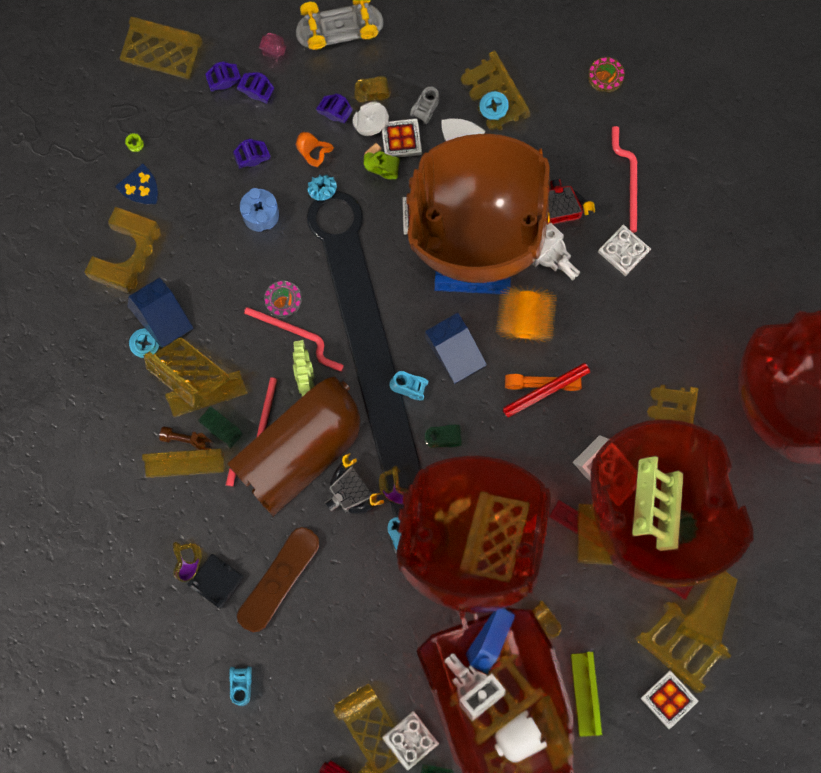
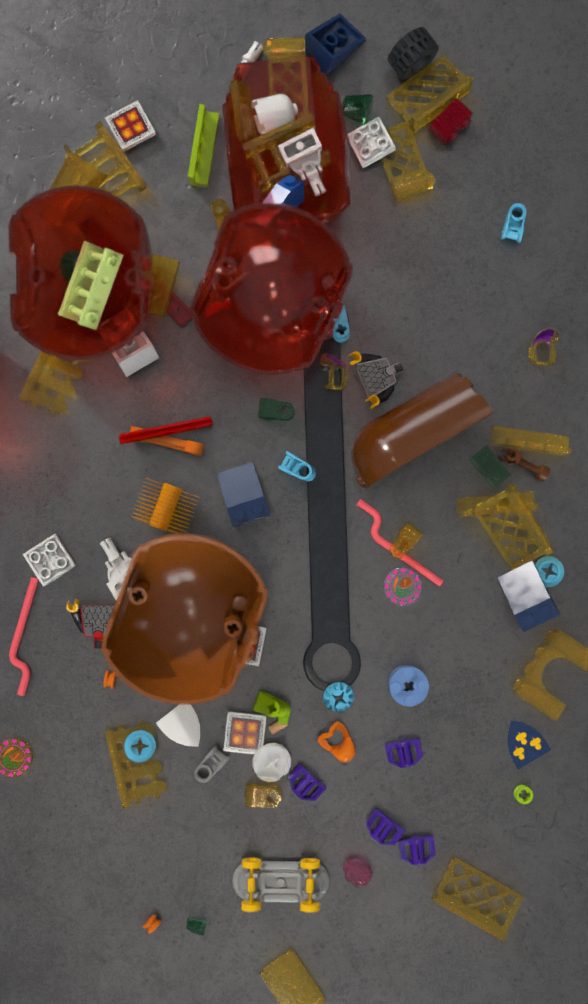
camera: 165 degrees left, 10 degrees up
black piece [187,554,244,609] -> none
coral piece [226,378,277,487] -> none
reddish brown piece [237,527,319,633] -> none
yellowish green gear [293,340,315,397] -> none
clear yellow fence [460,492,529,582] -> none
none -> clear yellow piece [390,521,423,559]

